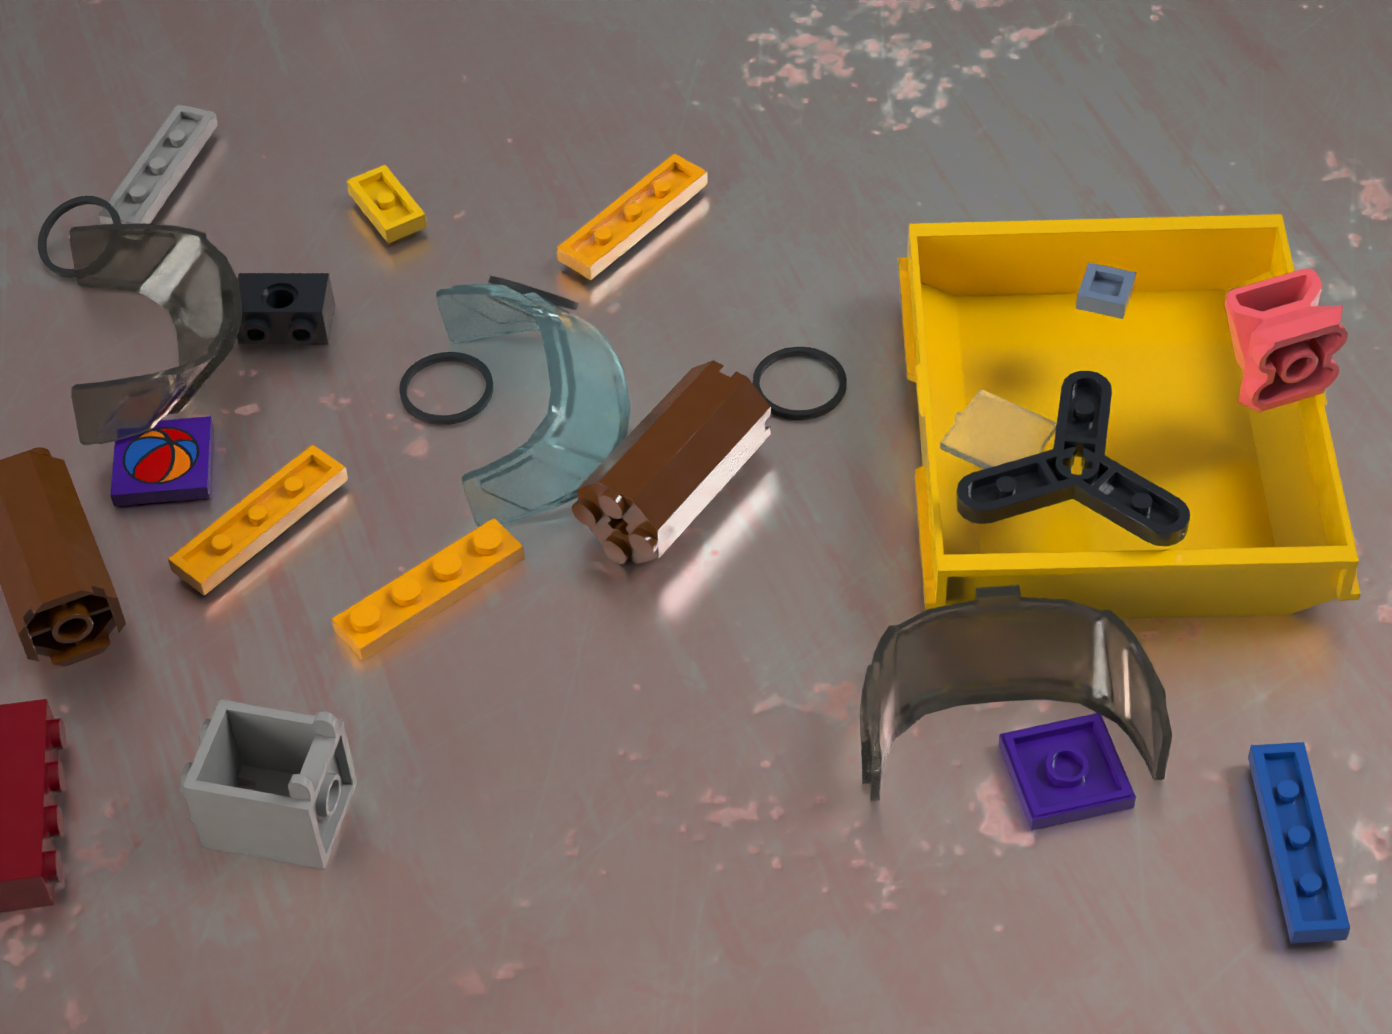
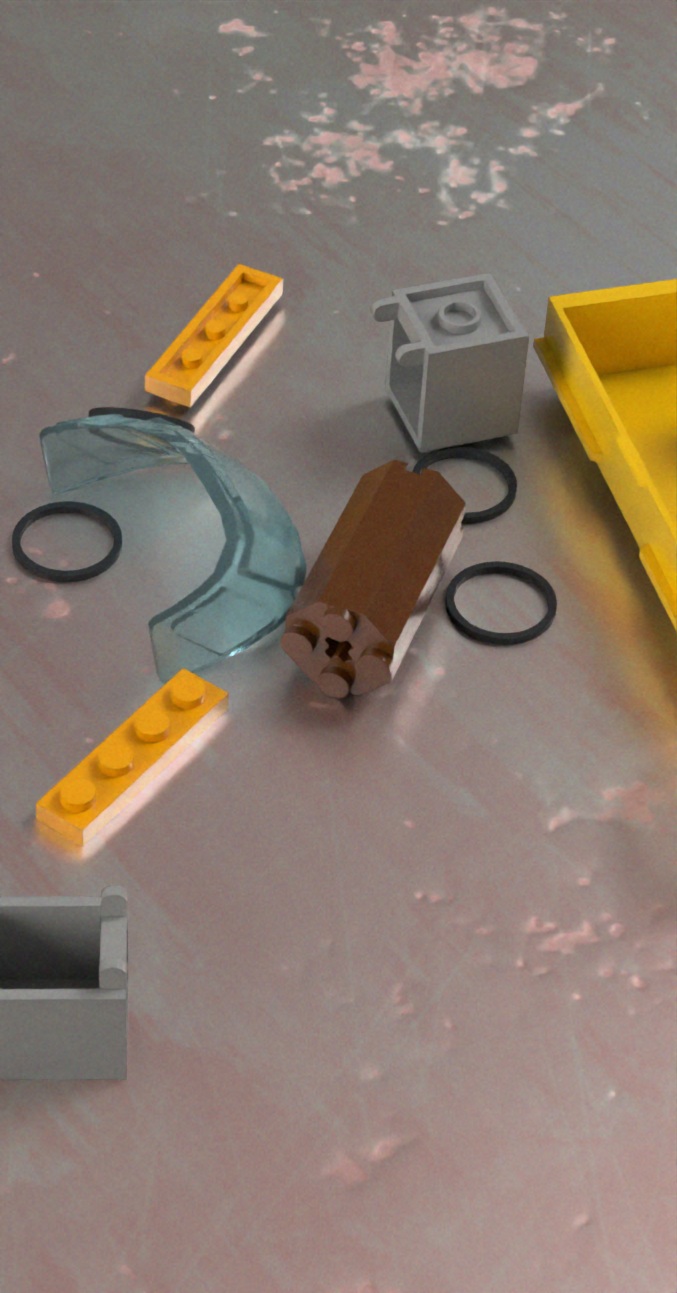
camera: 20 degrees left, 5 degrees down
none -> light grey container [370,272,529,453]
none -> black piece [446,561,557,645]

